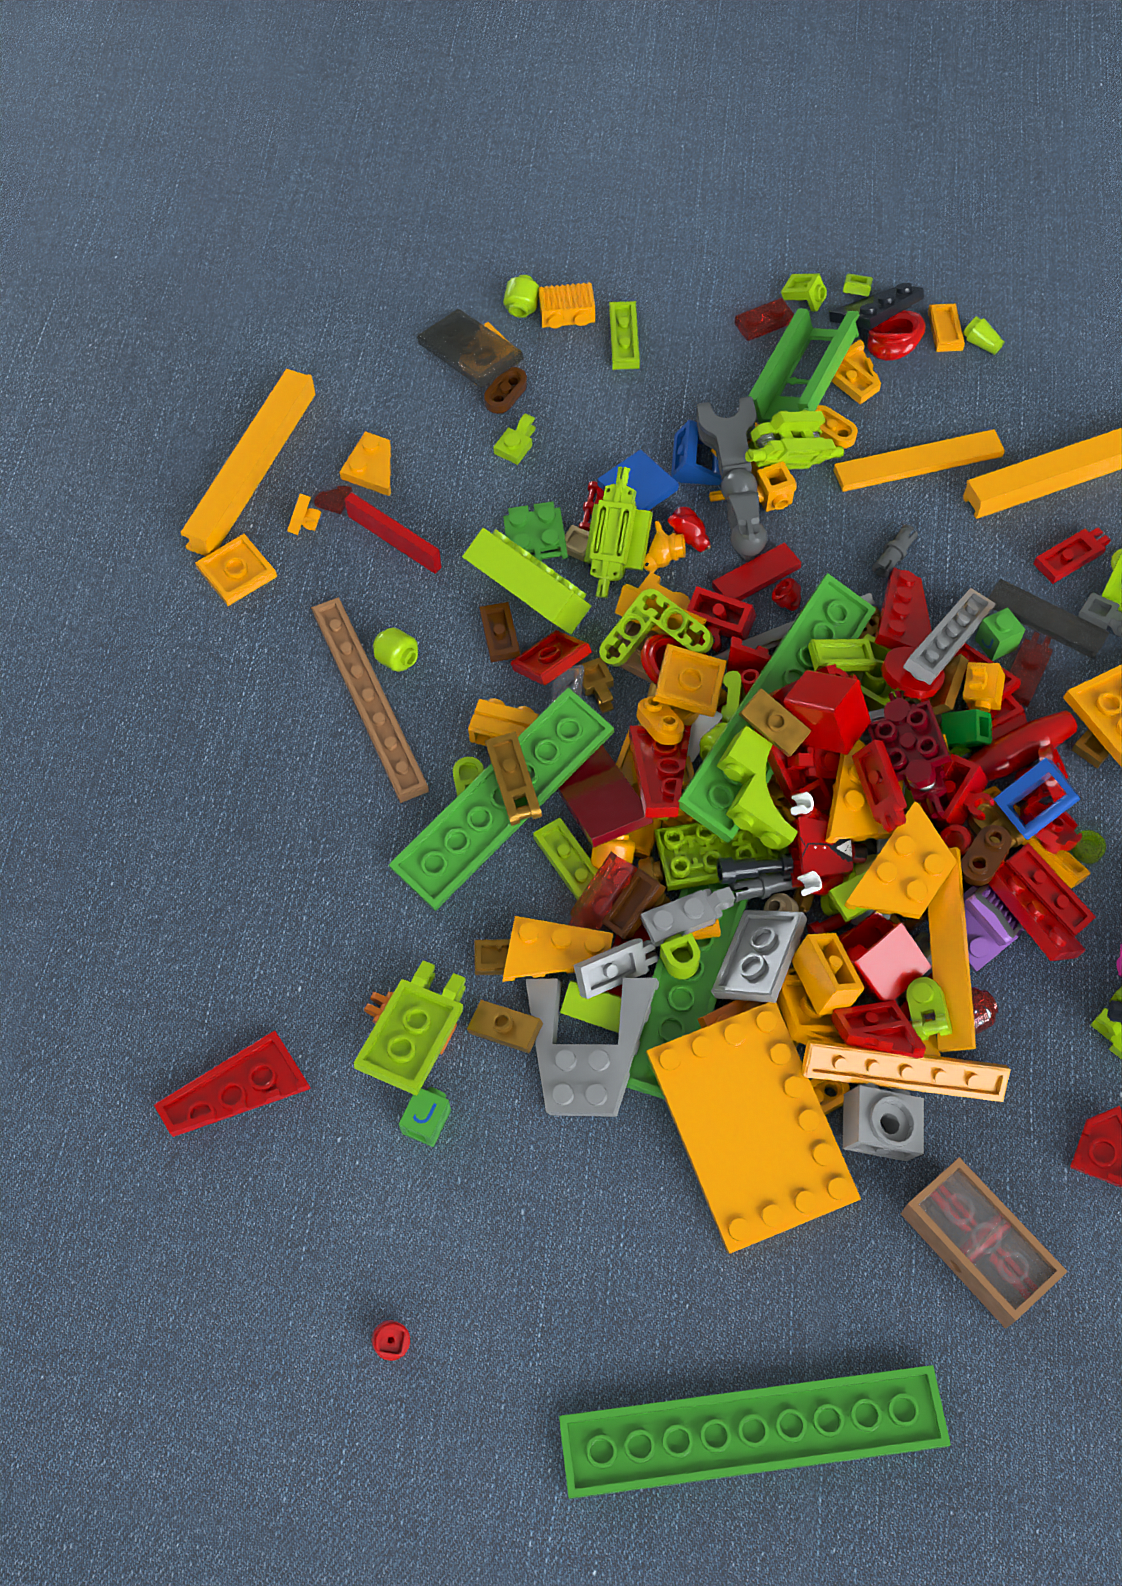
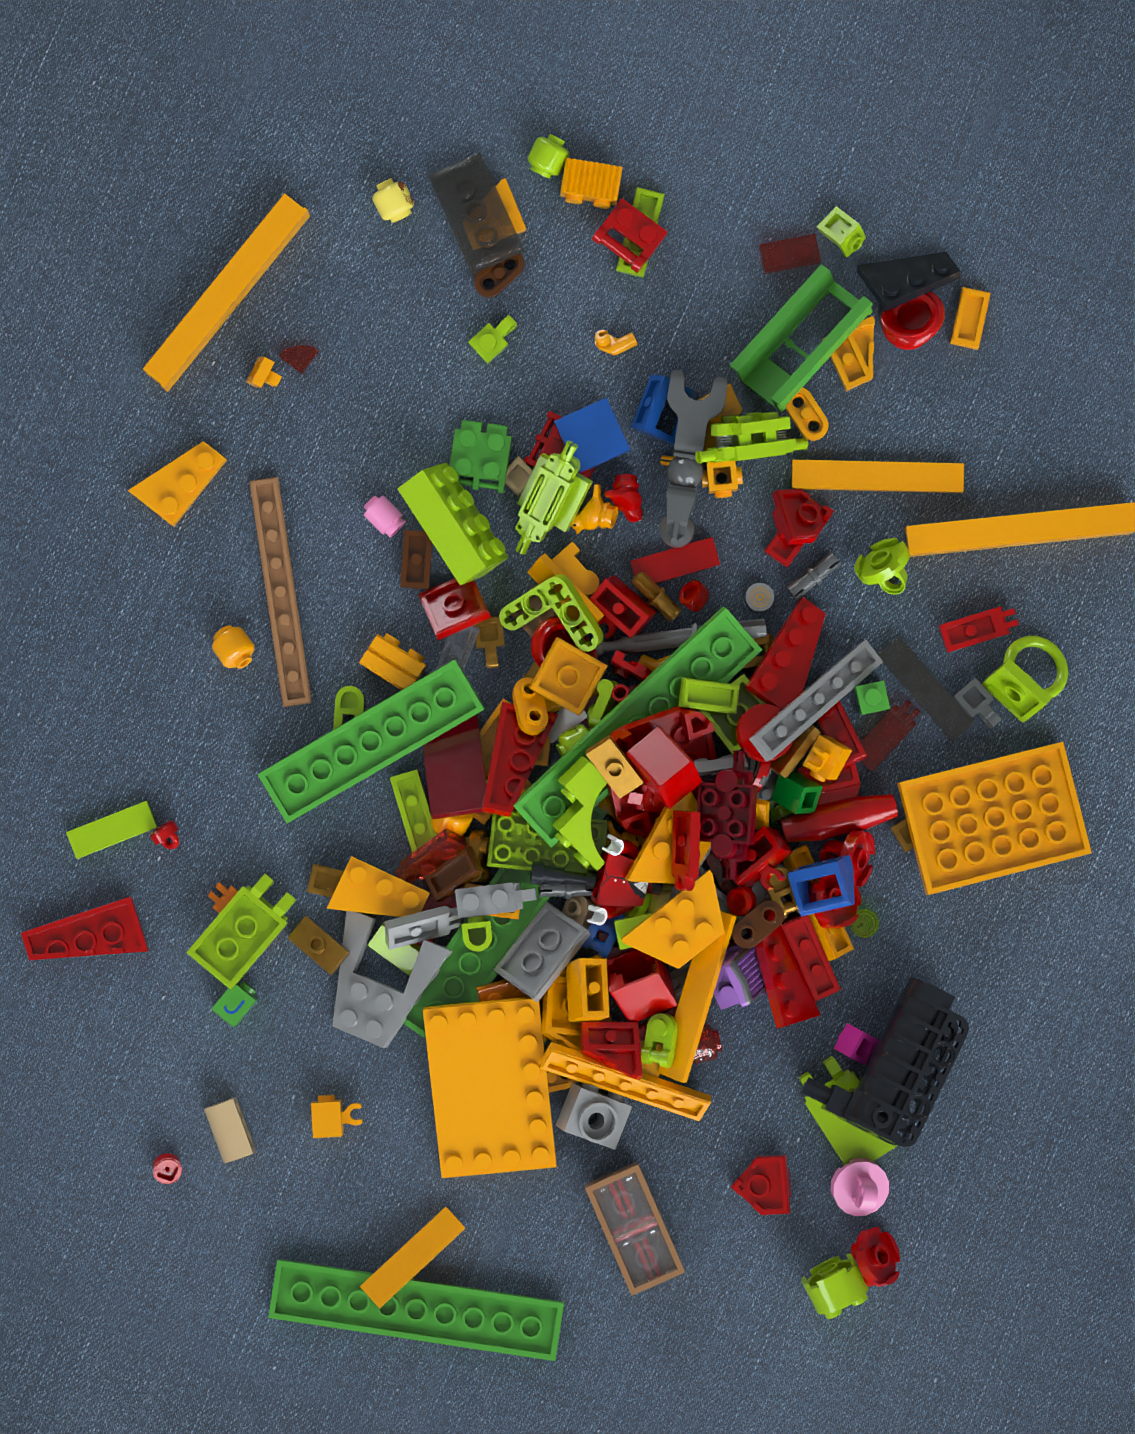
camera: 10 degrees right, 25 degrees up
light orange tile [195,534,277,606] -> none
light orange wing [339,431,391,496] -> none
red tile [345,493,442,574] -> none
lime head [373,627,418,672] -> none
pearl gold plate [485,731,542,826] -> none
lime tile [843,273,873,297] -> none
lime cone [963,316,1005,355] -> none
none -> lime tile [66,801,158,859]
none -> light orange wing [128,441,227,527]
none -> red tile [150,820,179,850]
none -> tan brick [204,1097,256,1163]
none -> light orange head [212,625,255,669]
none -> light orange brick [311,1094,363,1138]
none -> light orange tile [360,1207,465,1309]
none -> bright pink brick [363,495,406,538]
none -> light yellow head [372,178,414,223]
none -> blue plate [581,914,625,959]
none -> red plate [591,198,668,273]
none -> light orange arm [594,330,638,355]
none -> pearl gold axle [631,572,682,622]
none -> light grey tile [745,583,774,612]
none -> red tile [764,532,804,568]
none -> red plate [772,489,834,545]
none -> lime tile [854,538,910,595]

